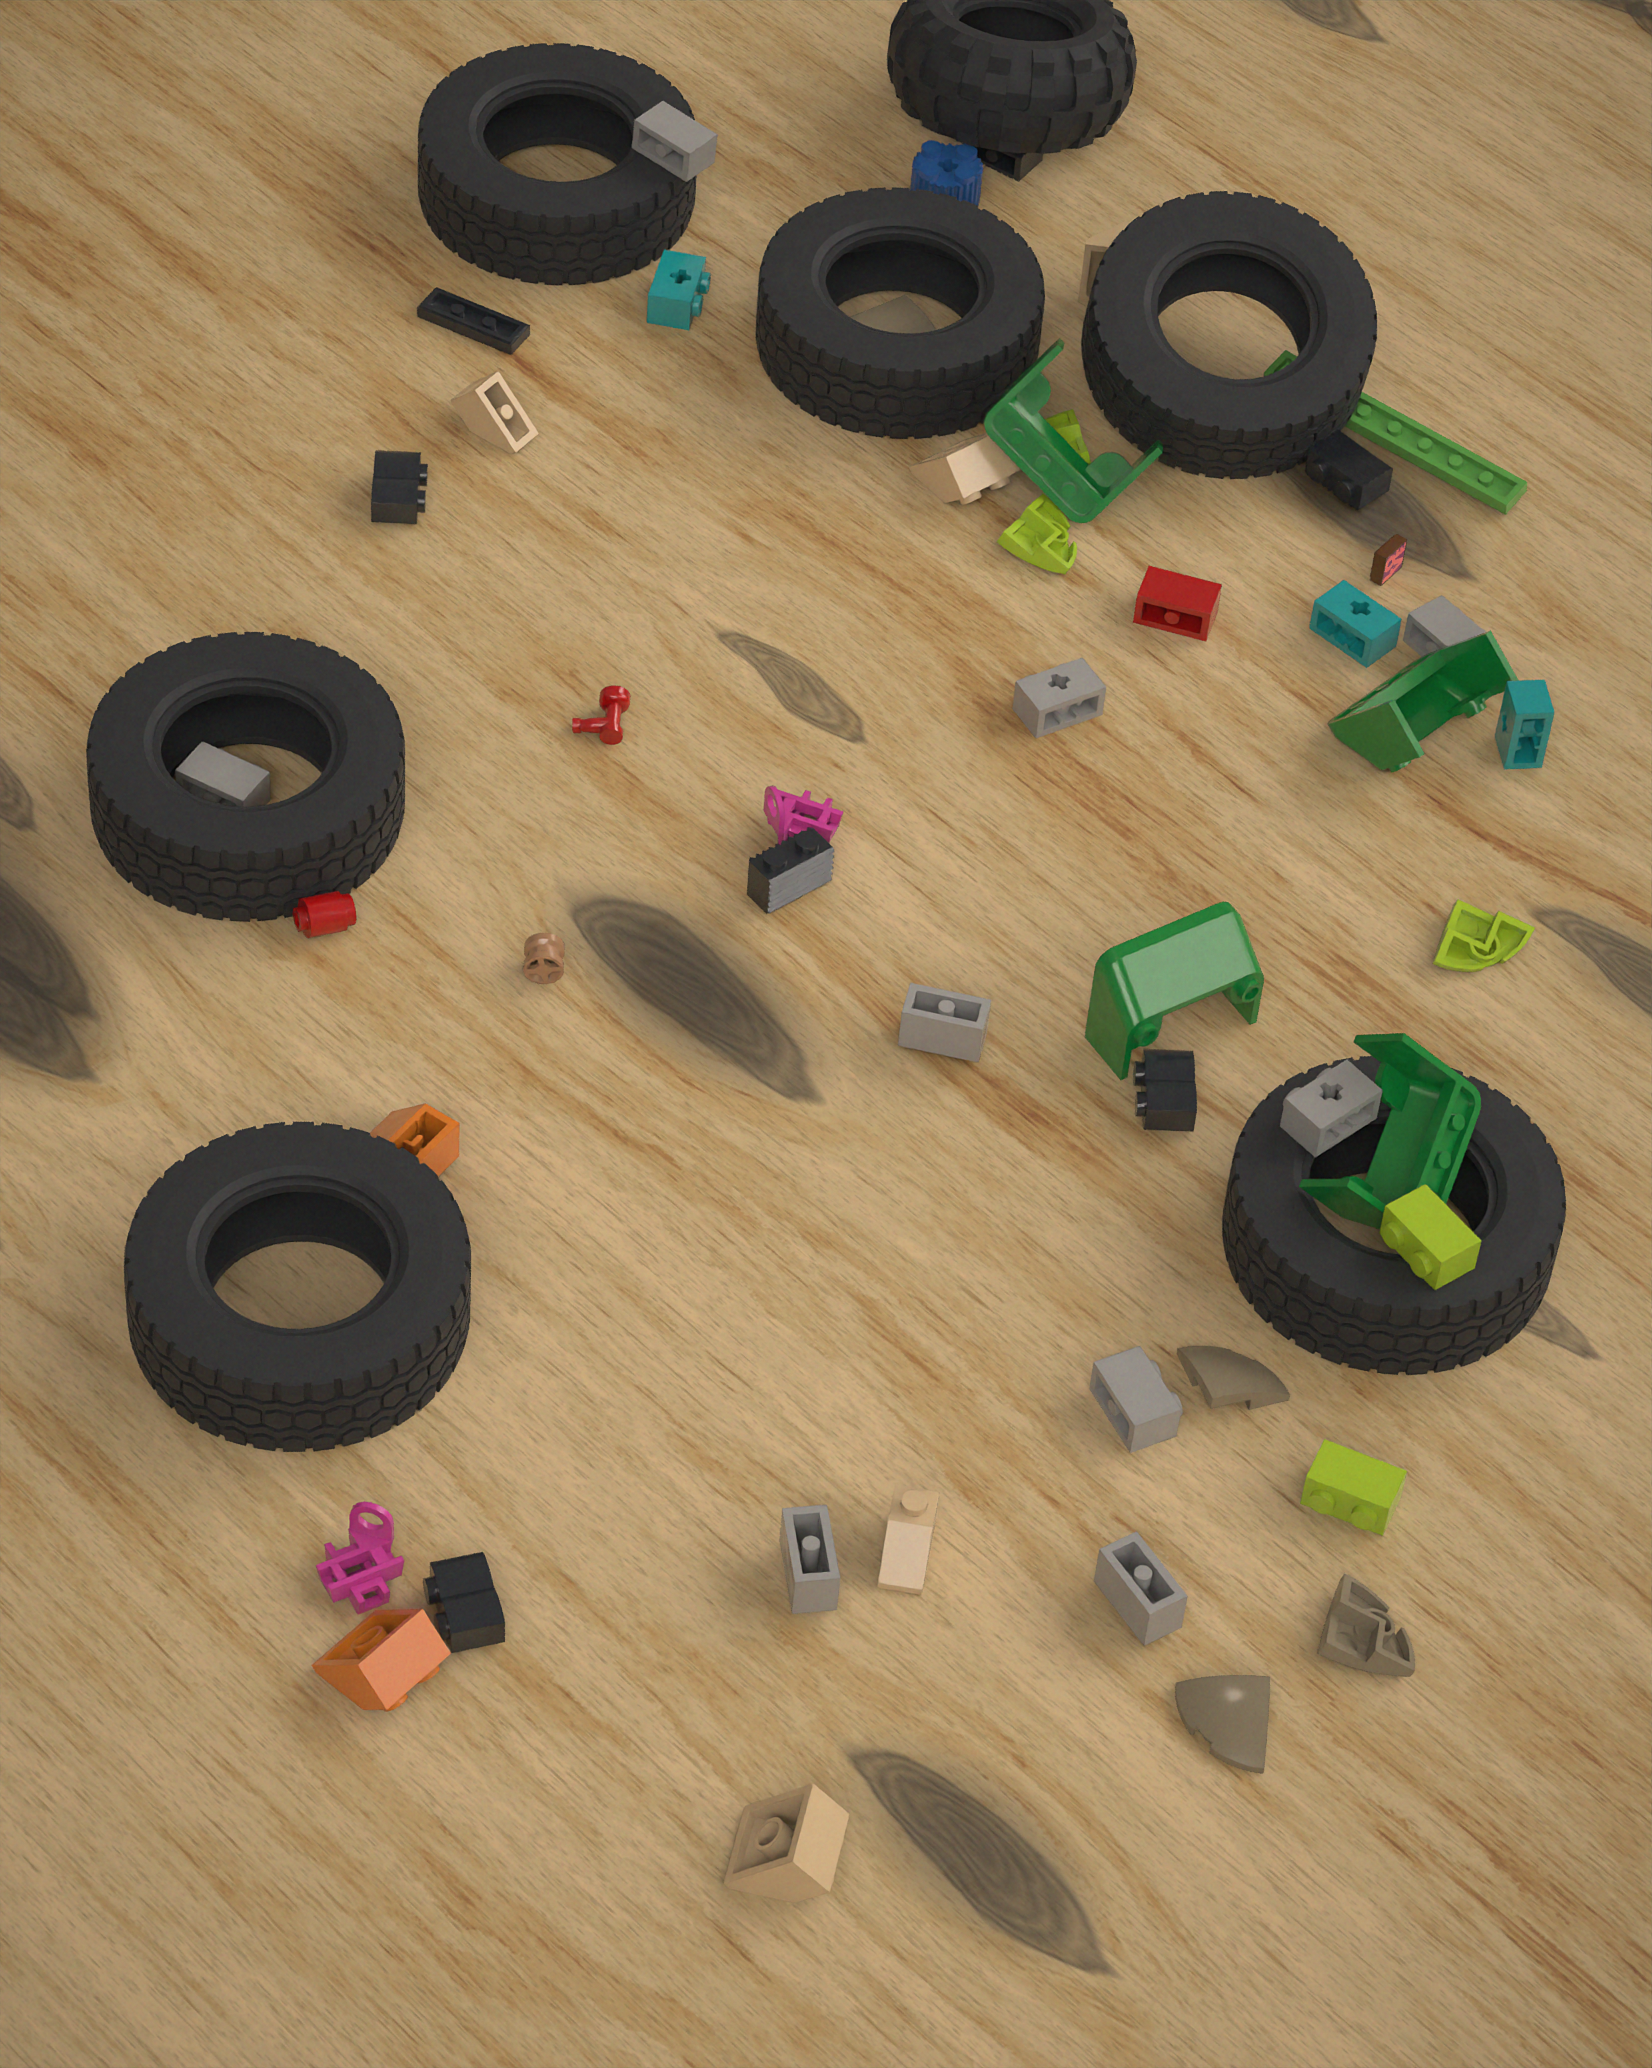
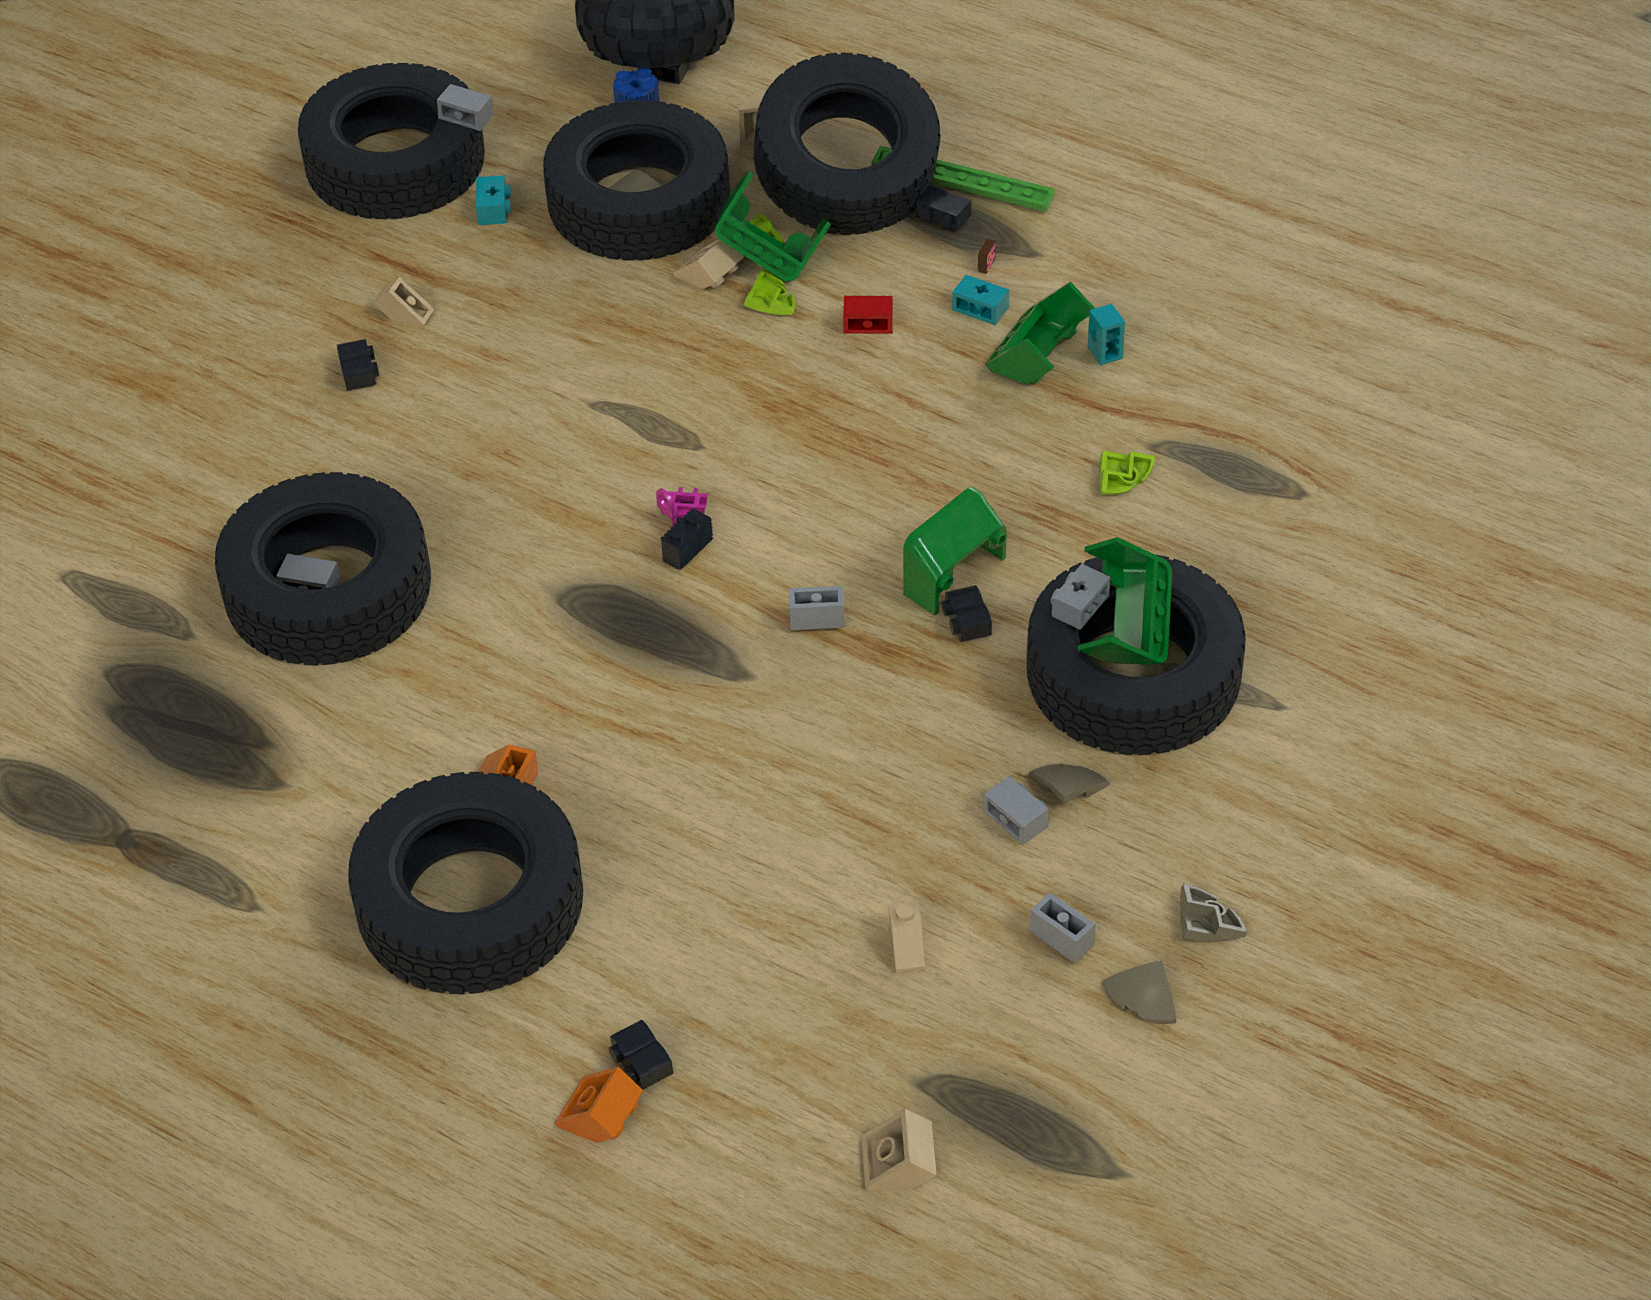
camera: 10 degrees left, 0 degrees up
red brick [293,891,357,938] -> none
dark pink piece [316,1501,404,1615] -> none
black tile [417,287,530,355] -> none
medium nougat wheel [523,933,565,984] -> none
red piece [572,685,631,745] -> none
light grey brick [779,1505,840,1614] -> none
light grey brick [1012,658,1106,738] -> none
lime brick [1300,1439,1407,1536] -> none
lime brick [1379,1184,1482,1290] -> none
light grey brick [1403,595,1486,657] -> none

